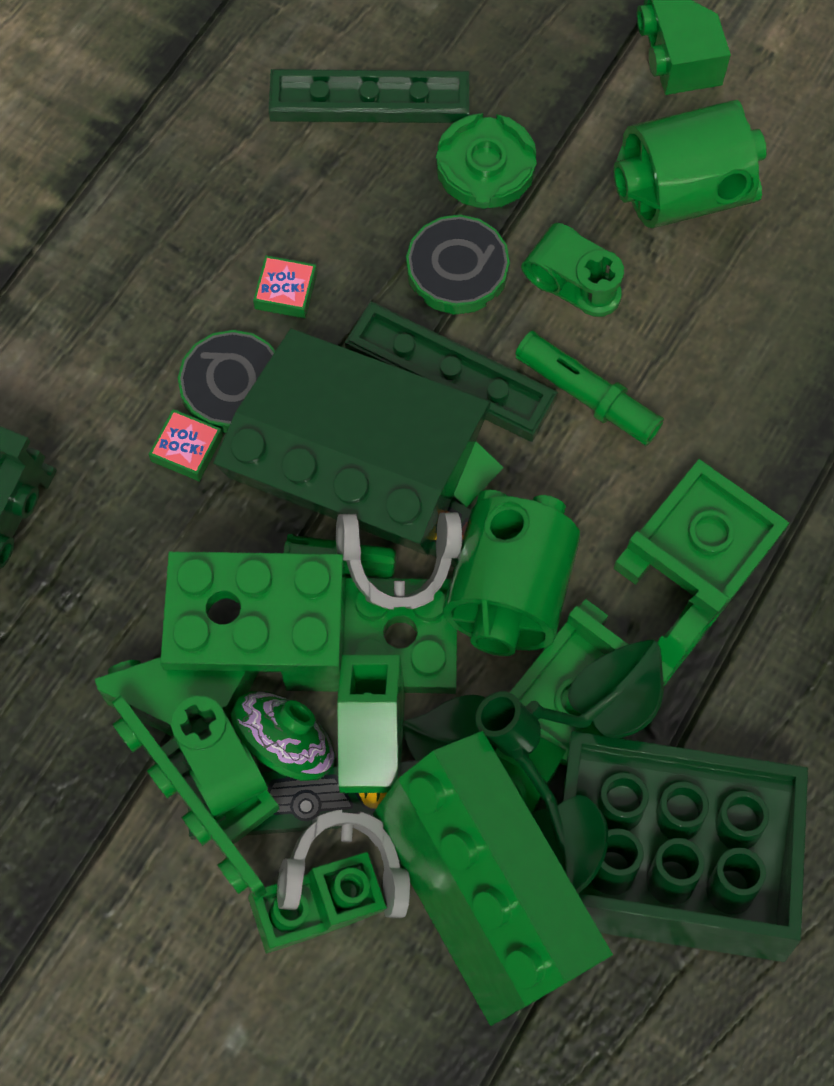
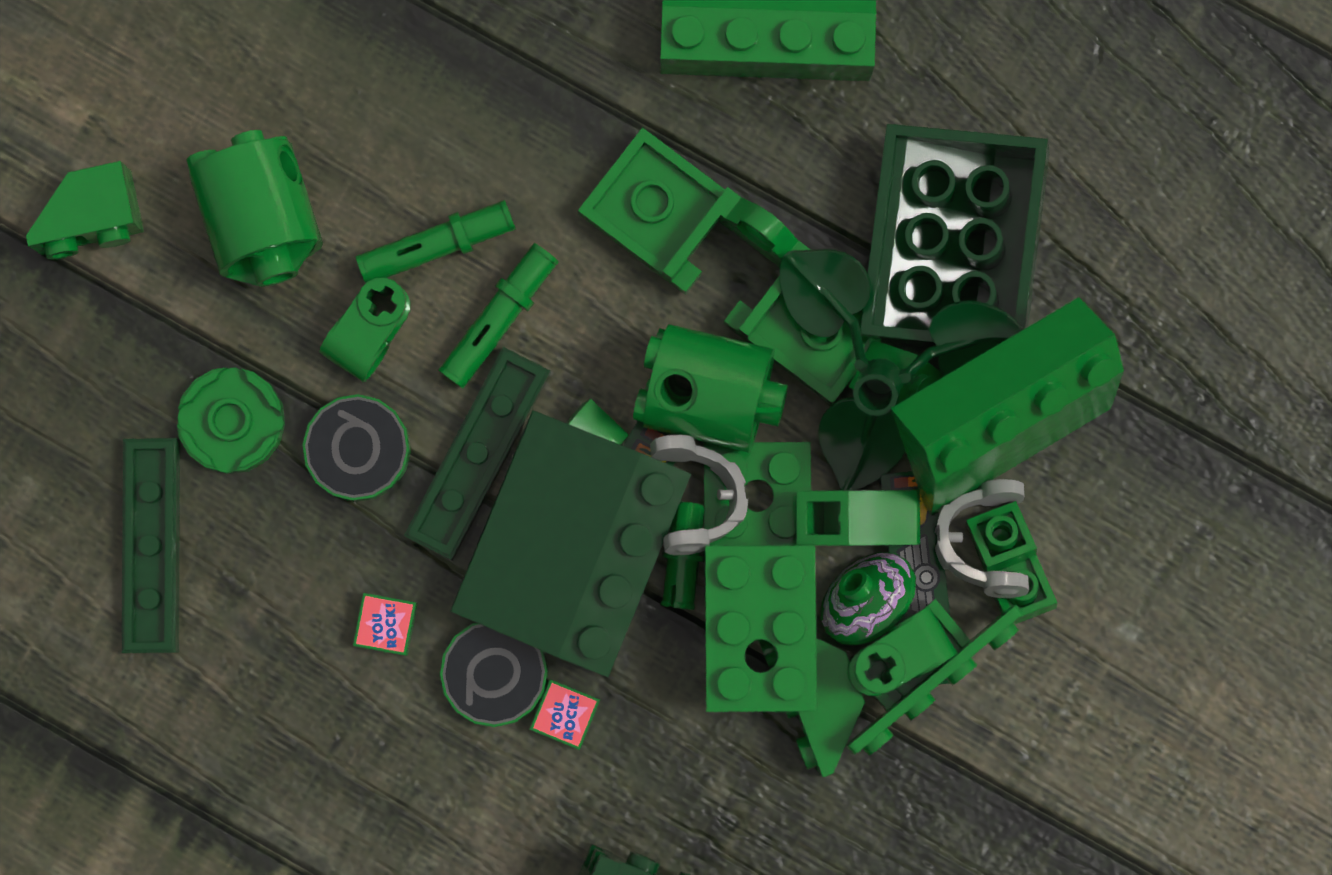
camera: 90 degrees left, 15 degrees up
none -> green pin [355,200,516,283]

